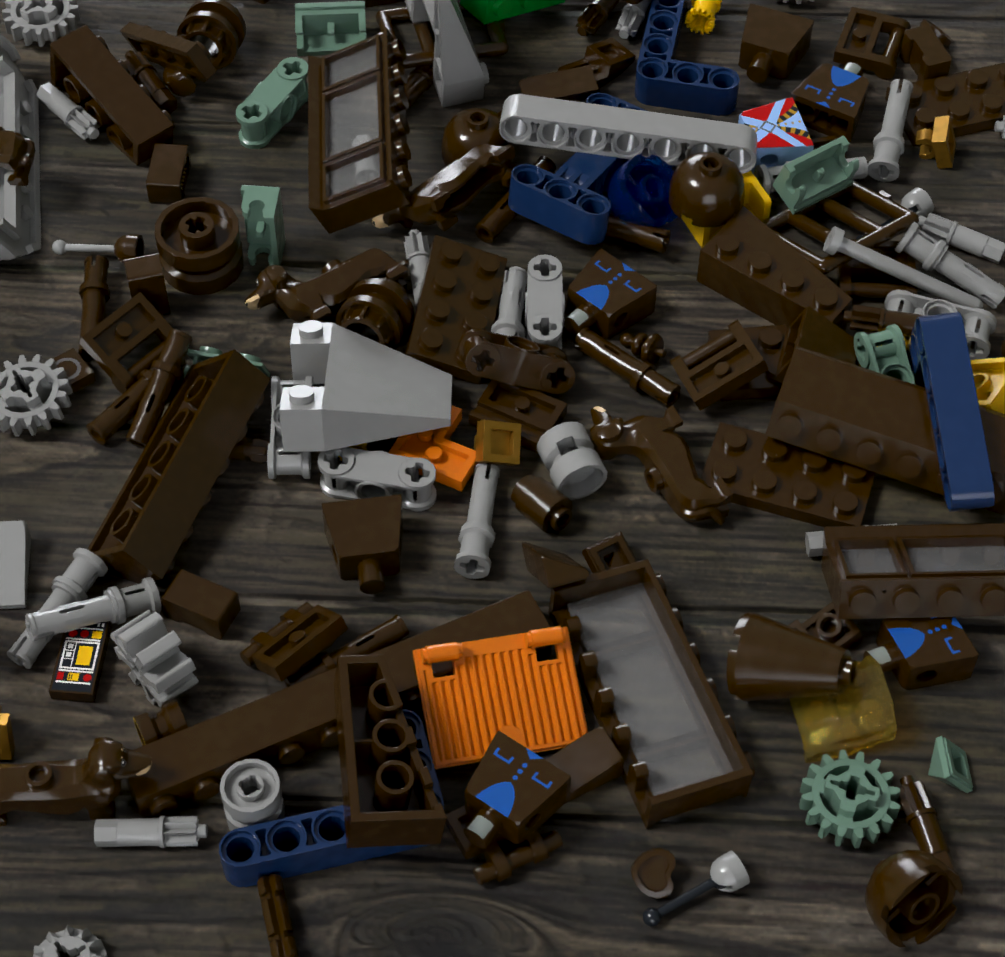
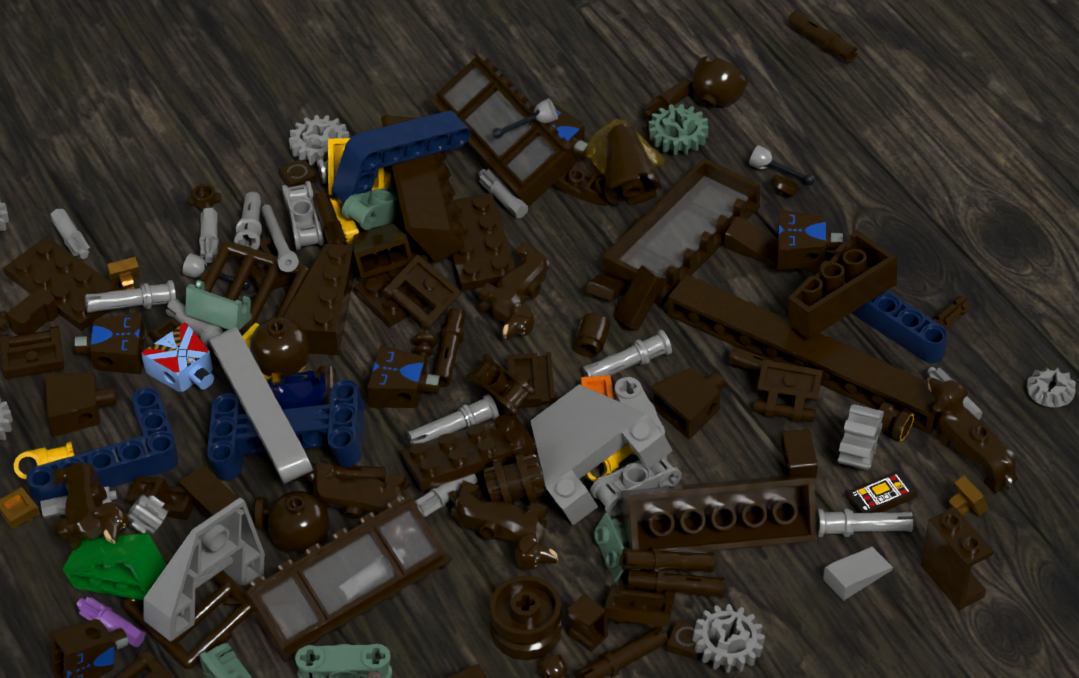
camera: 120 degrees left, 5 degrees down
light grey pin [25,577,161,642] -> none
light grey wheel [220,759,285,831] -> none
sand green hinge [241,185,286,266] -> none
orange window [412,626,588,770] -> none
pearl gold tile [474,420,521,466] -> none
light grey piece [525,254,565,350] -> none
light grey wheel [537,422,607,500] -> none
sand green slope [928,736,973,793] -> none
none -> light grey gear [128,494,168,535]
none -> hinge [492,98,558,139]

